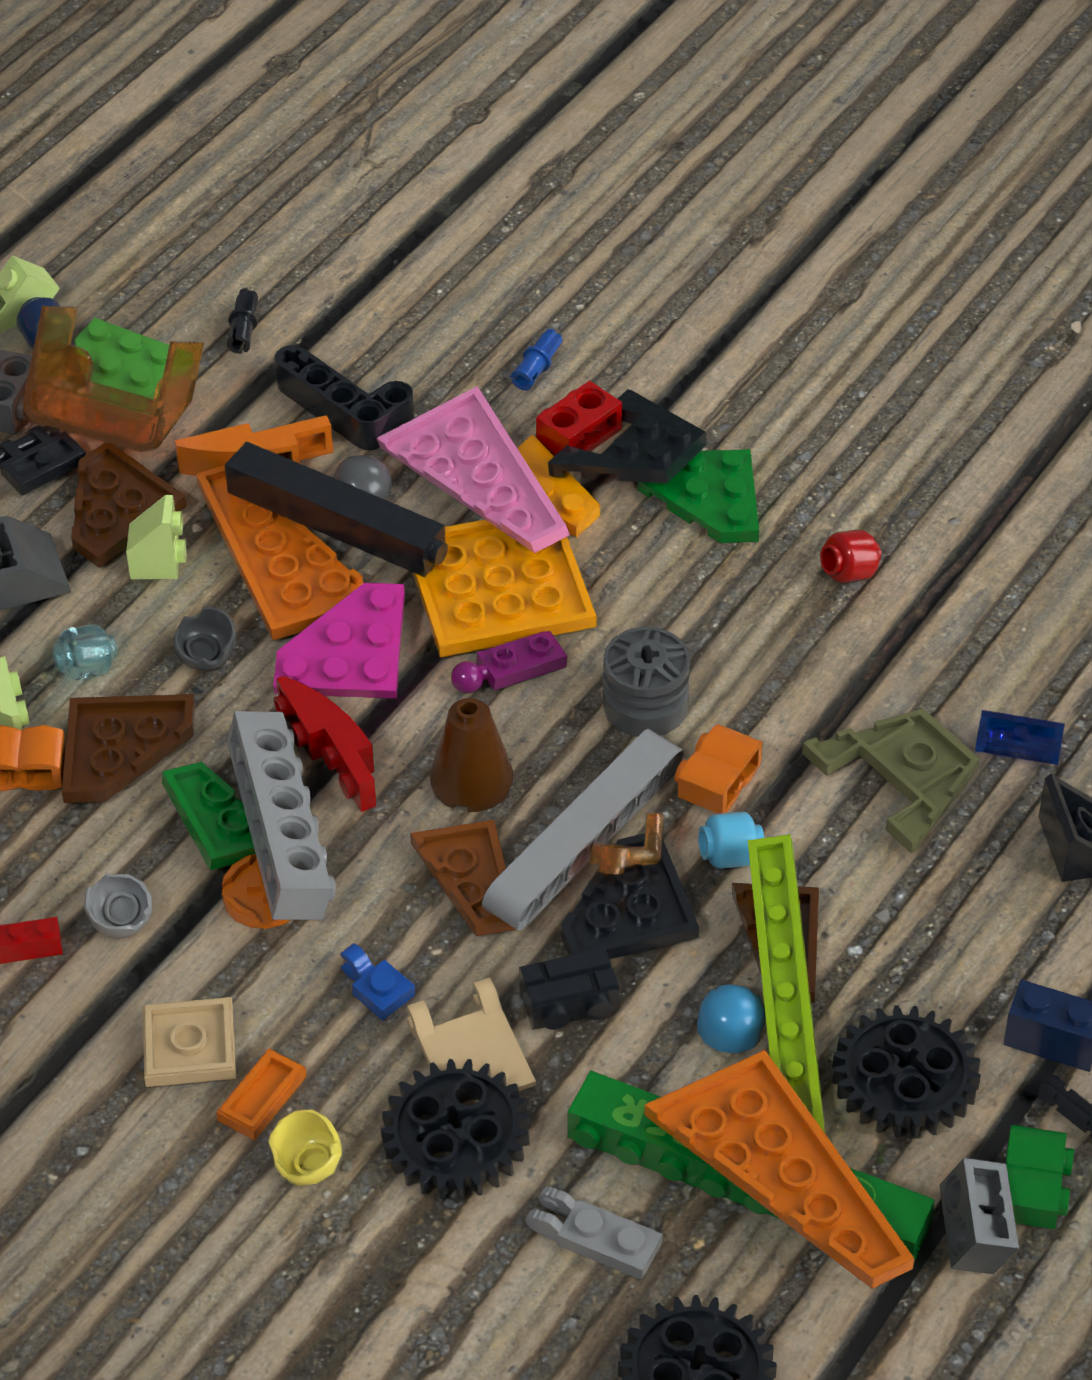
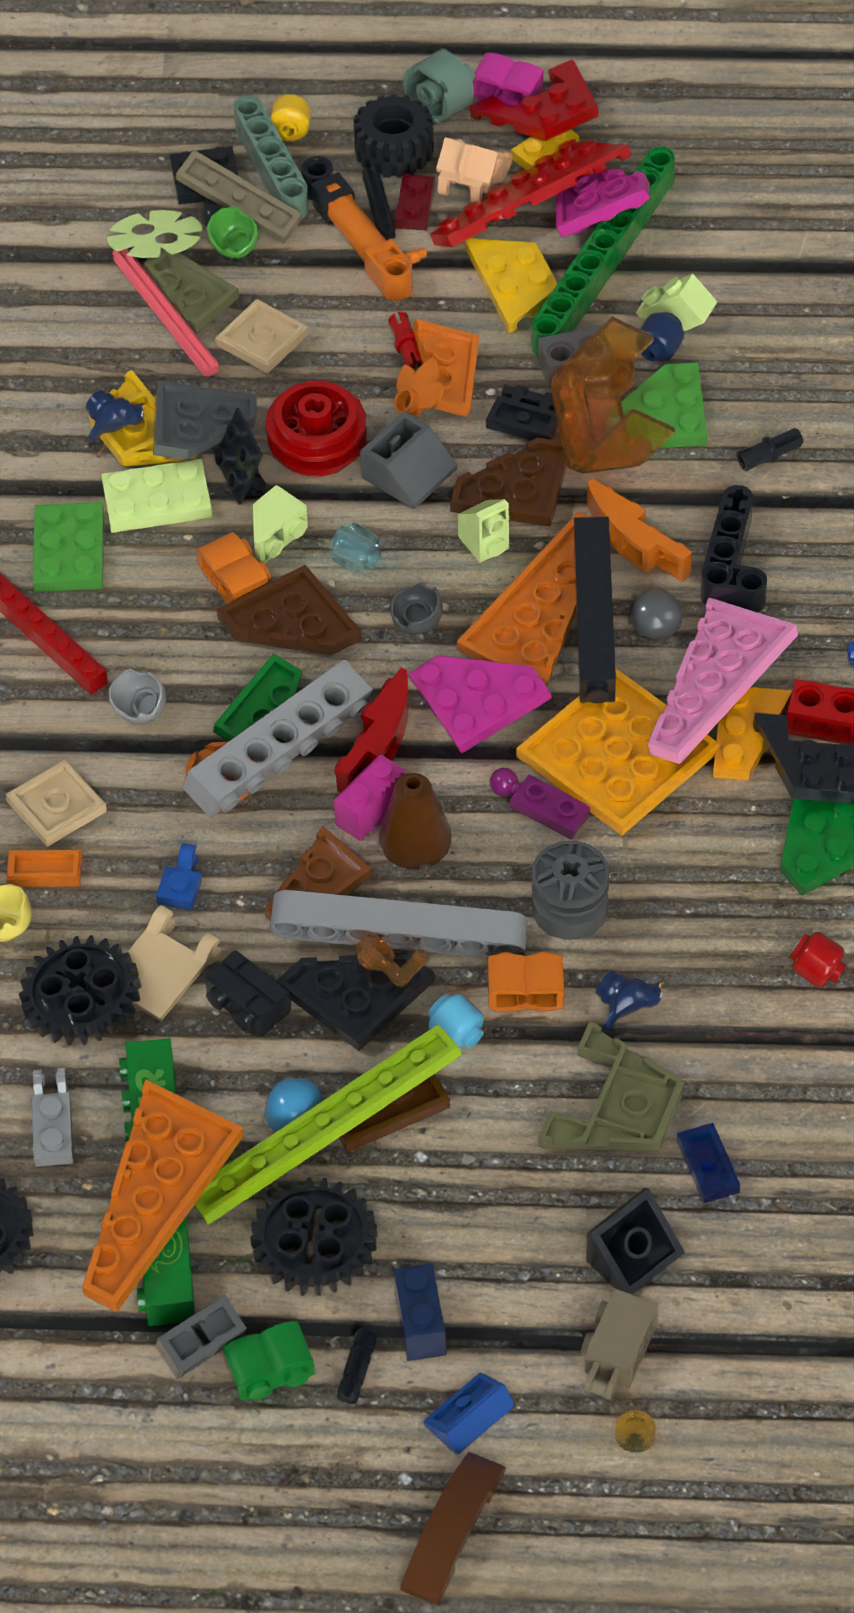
camera: 60 degrees right, 5 degrees up
none -> dark pink brick [333,755,405,841]
none -> dark blue animal [595,970,662,1031]

